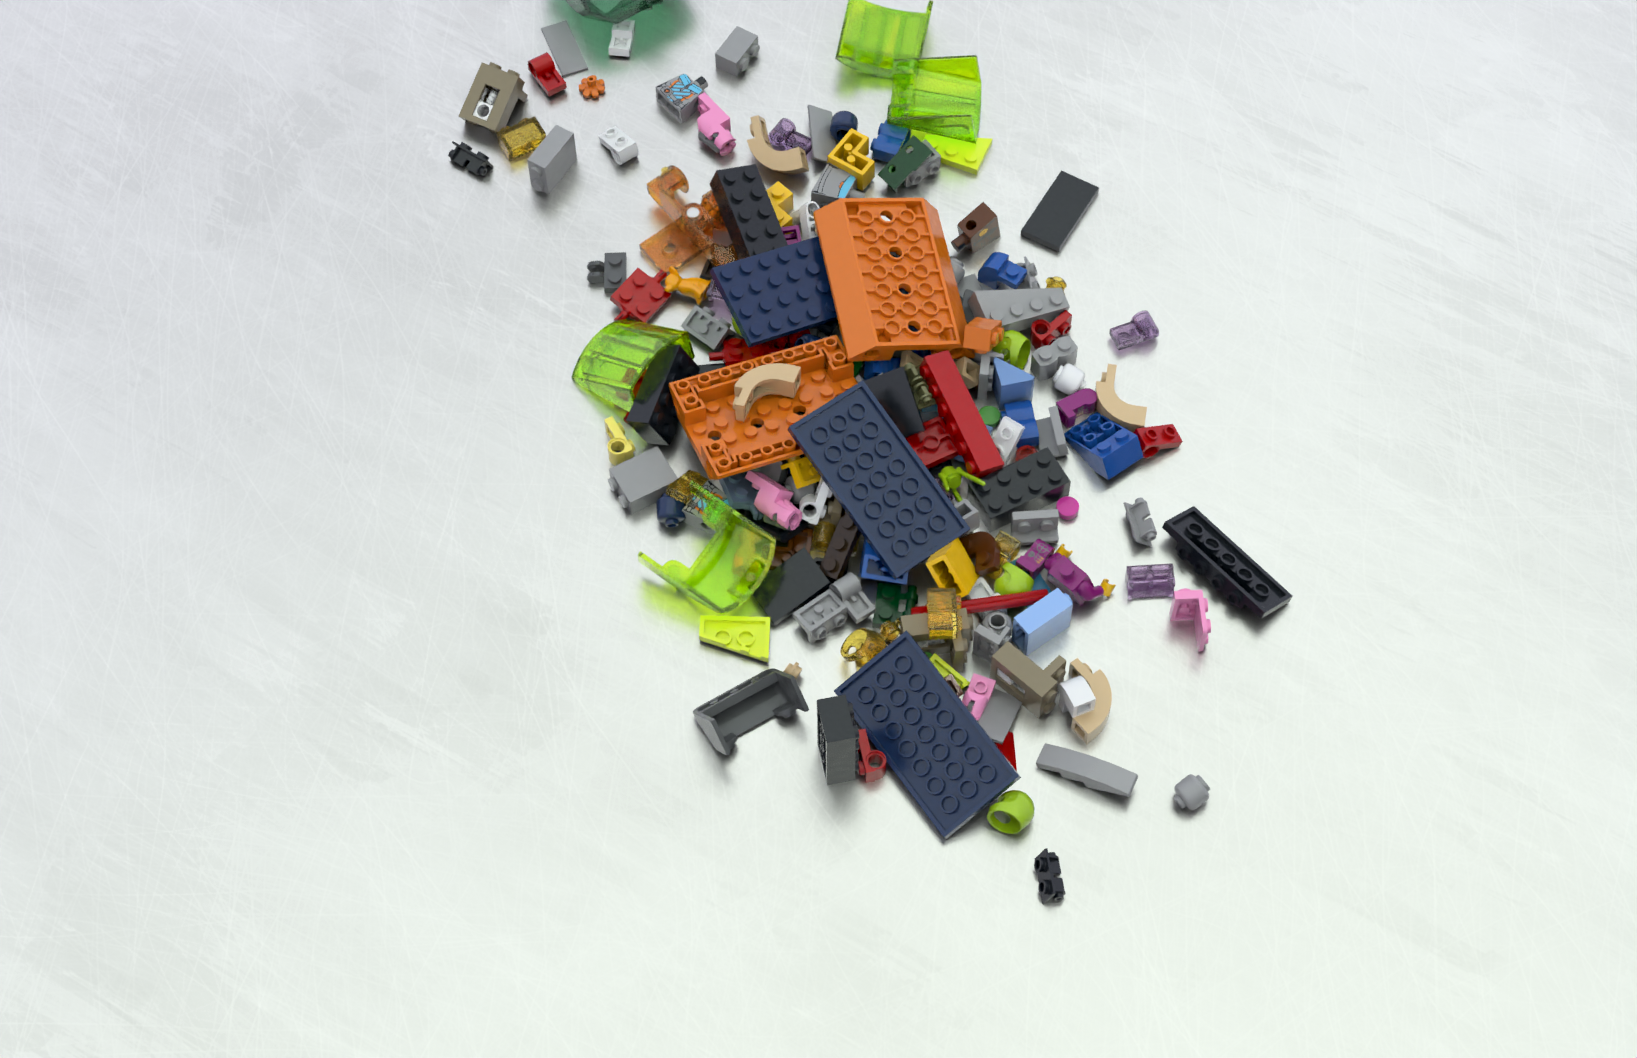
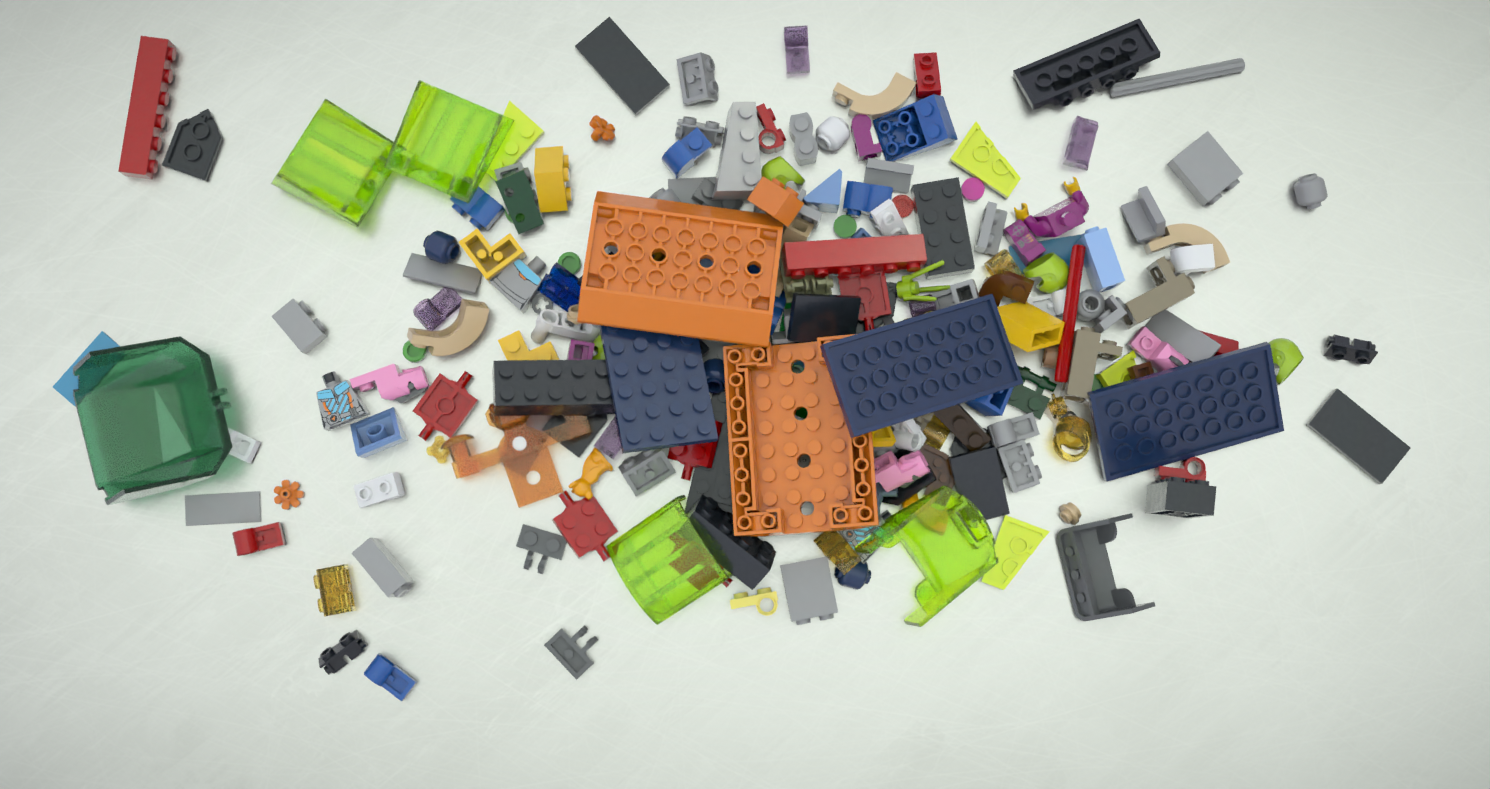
camera: 75 degrees left, 25 degrees up
dark tan brick [459,62,528,136] -> none
tan arch [733,363,801,422] -> none
clear yellow brick [926,587,962,640] -> none
reddish brown torso [951,202,1000,253] -> none
light grey slope [1036,743,1138,797] -> none
clear yellow plate [1046,276,1067,294] -> none
light grey hinge [1124,497,1157,547] -> none
bright pink bracket [1169,588,1211,652] -> none
none -> medium blue slope [350,407,407,458]
none -> blue plate [364,653,417,701]
none -> bright green tile [403,340,427,363]
none -> red plate [413,371,479,441]
none -> yellow brick [534,146,572,213]
none -> dark grey hinge [544,625,598,680]
none -> orange plant [589,115,615,141]
none -> light grey bracket [676,52,719,105]
none -> neon yellow wing [950,121,1021,199]
none -> light grey axle [1110,58,1245,97]
none -> light grey panel [1121,186,1166,243]
none -> light grey brick [1167,131,1244,207]
none -> black tile [1306,388,1411,484]

